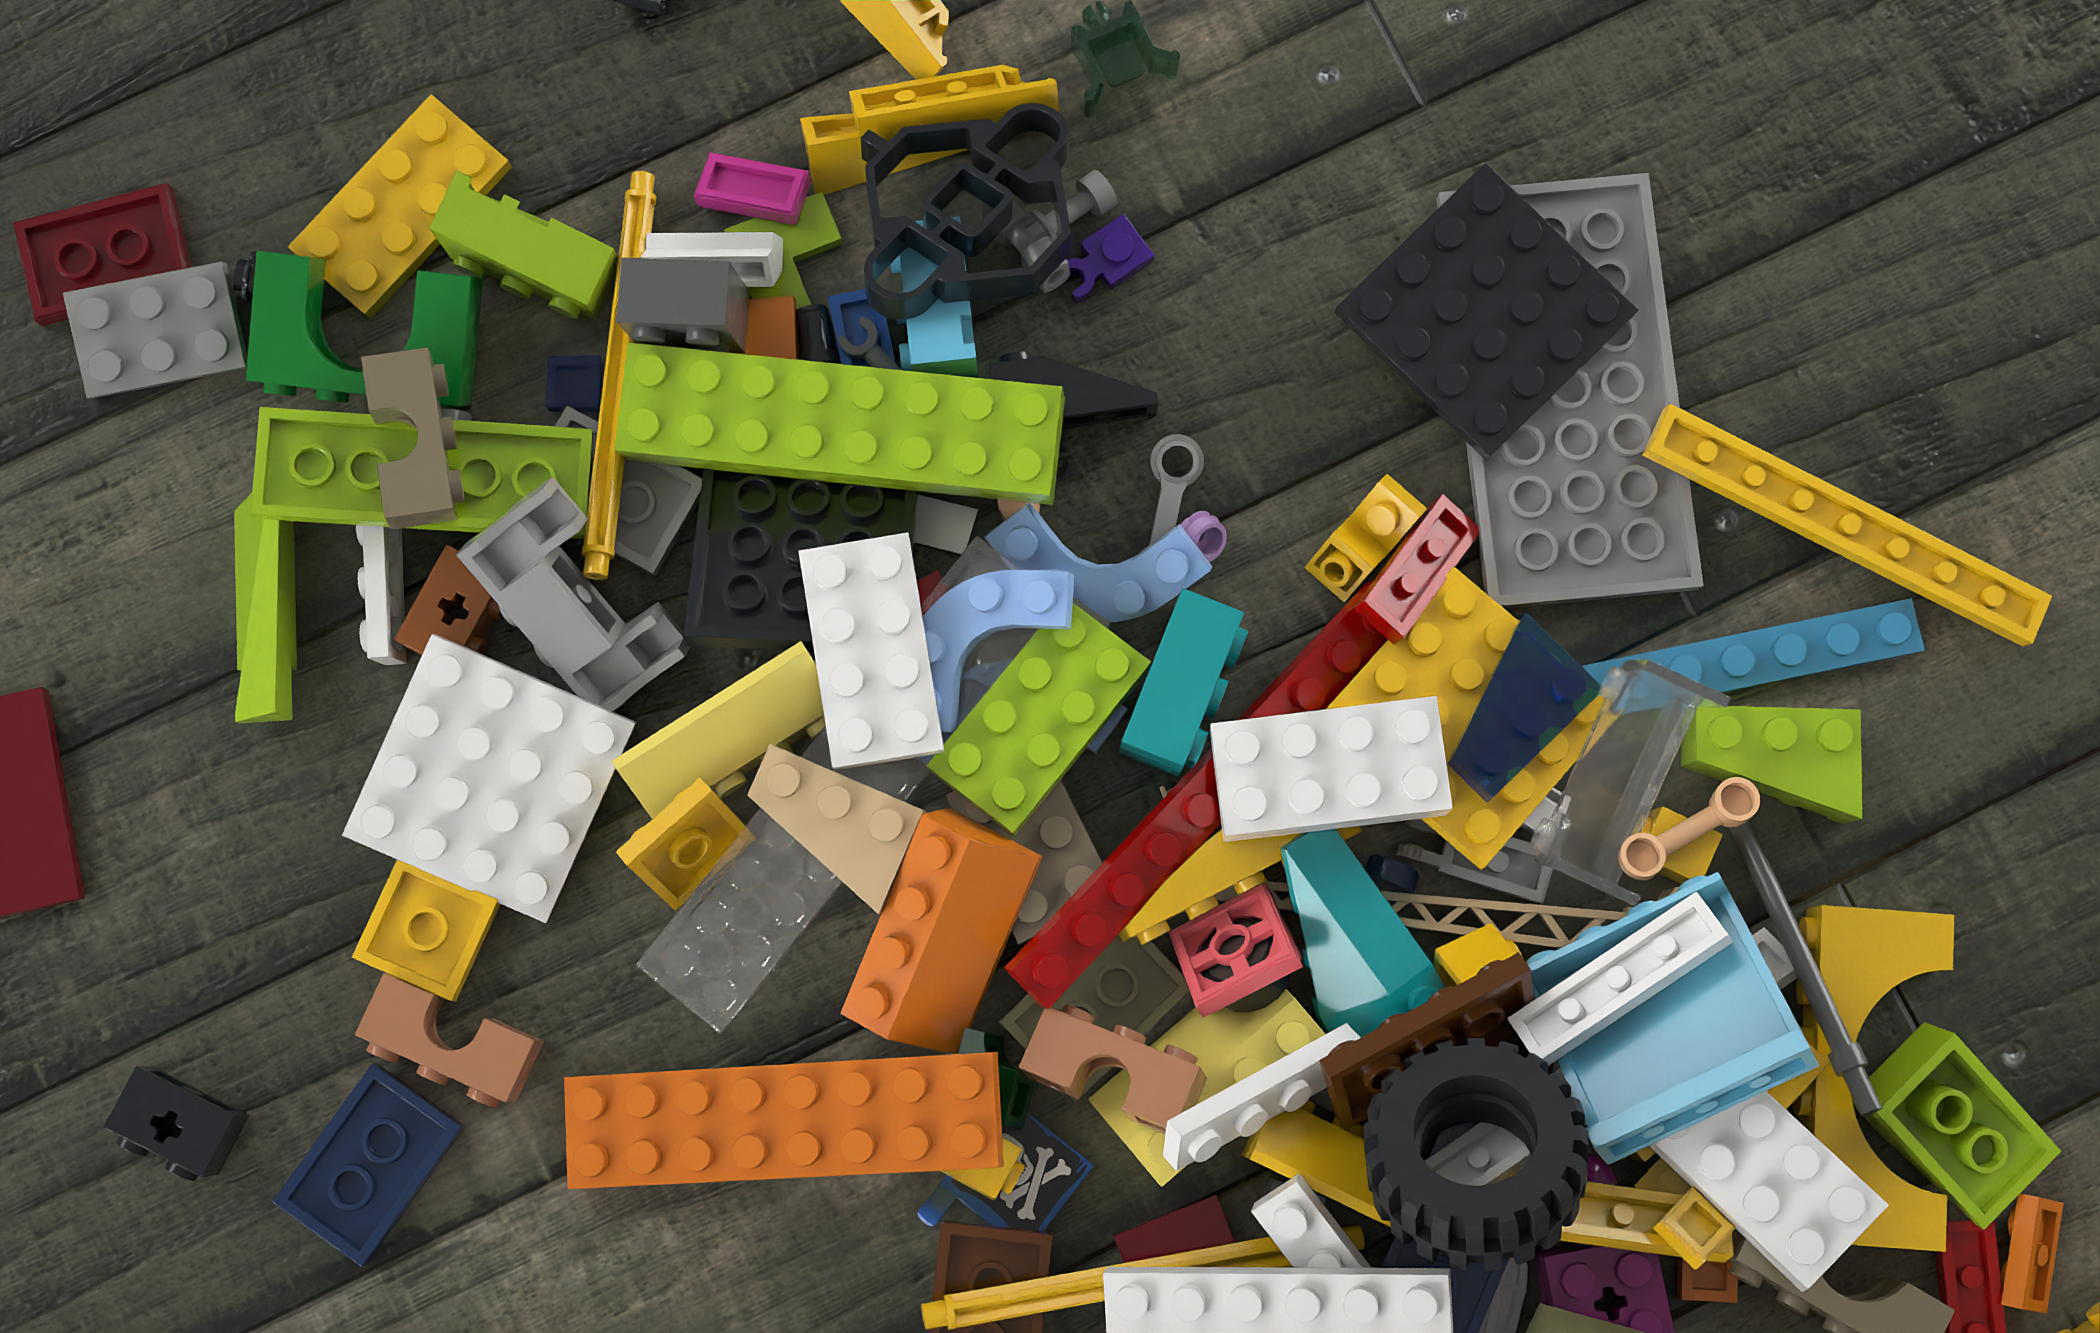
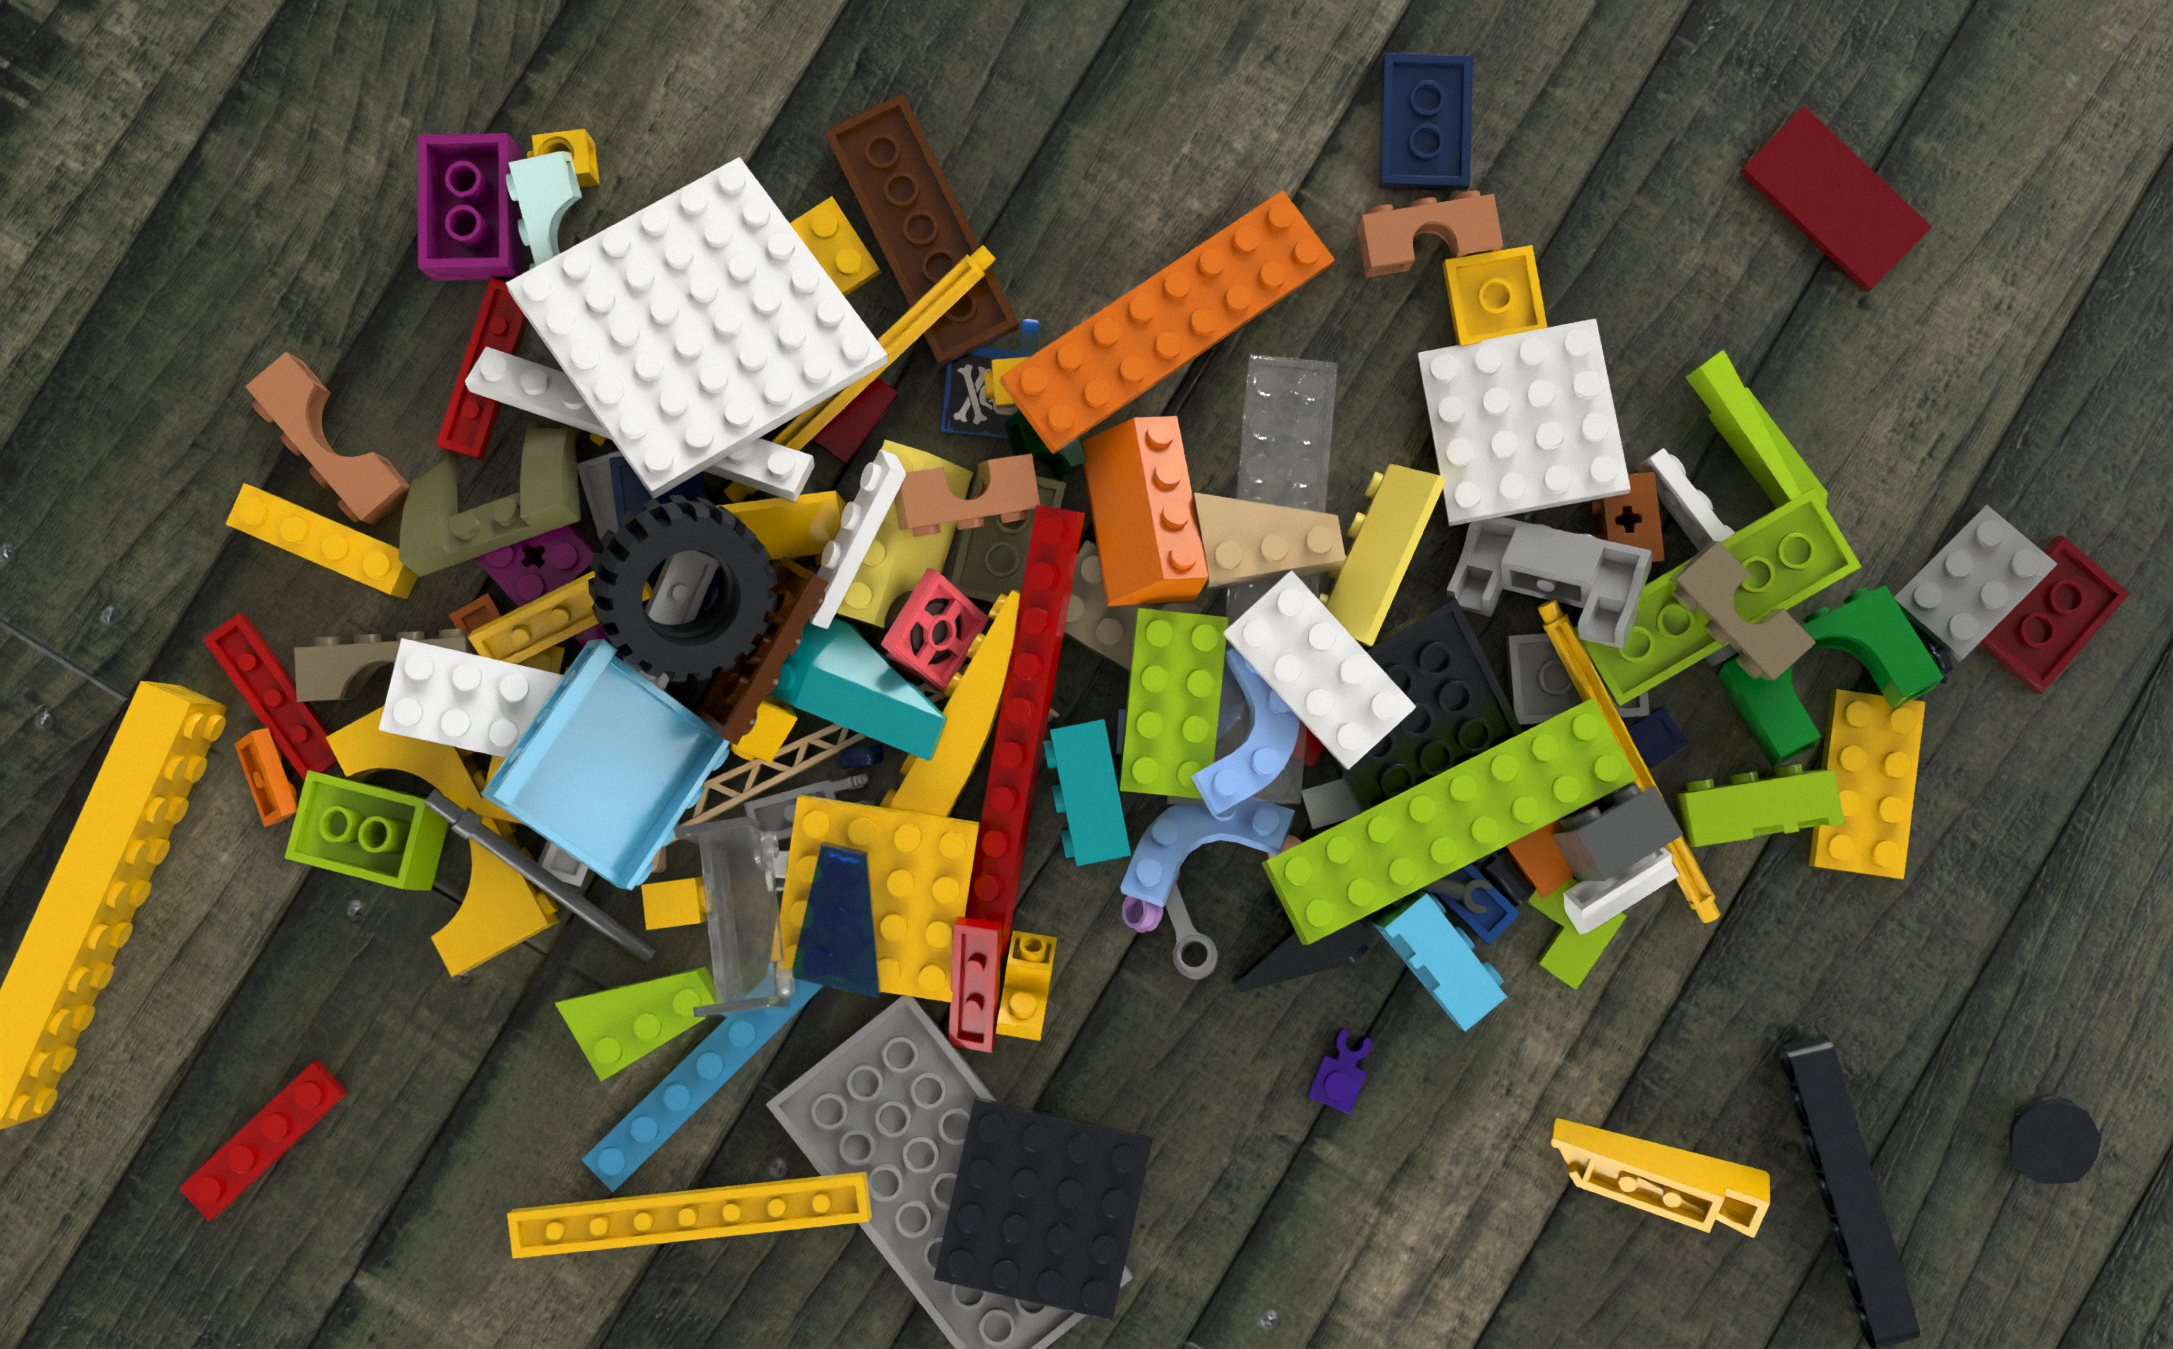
camera: 150 degrees right, 5 degrees up
black brick [103,1066,250,1181] -> none
yellow plate [616,778,757,911] -> none
dark pink tile [694,152,812,225] -> none
yellow wedge [800,65,1059,195] -> none
black piece [861,103,1071,320] -> none
light grey bar [980,169,1118,293] -> none
clear green piece [1071,0,1180,118] -> none
white brick [1210,696,1452,842] -> none
white plate [1507,891,1733,1066] -> none
light nougat bar [1618,777,1760,881] -> none
yellow tile [1652,1186,1736,1270] -> none

